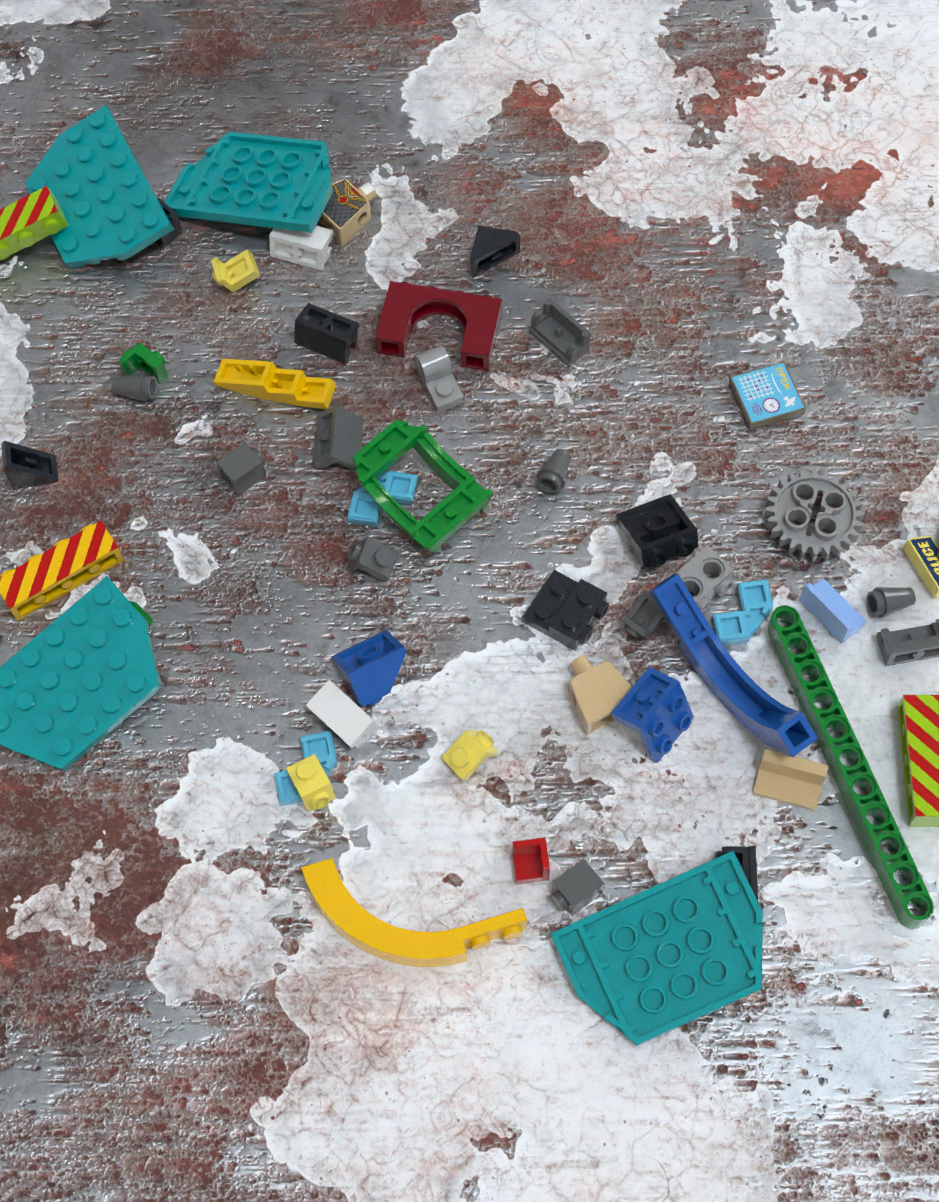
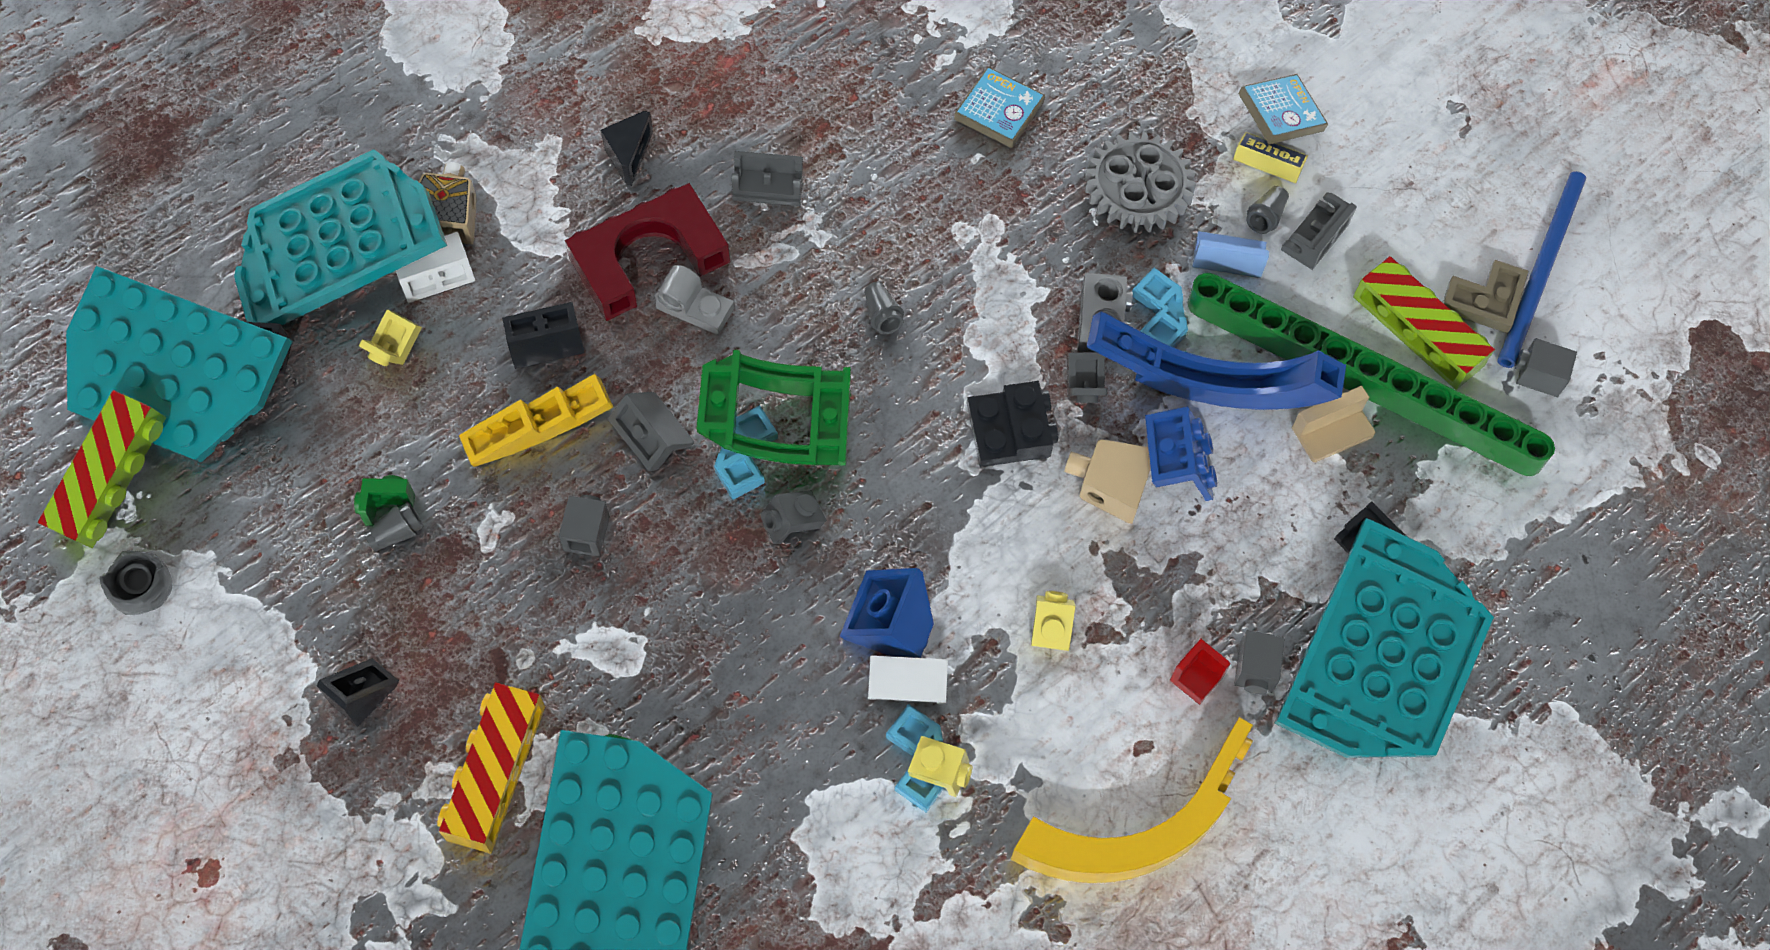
camera: 45 degrees left, 0 degrees up
black plate [616,494,698,568] -> none

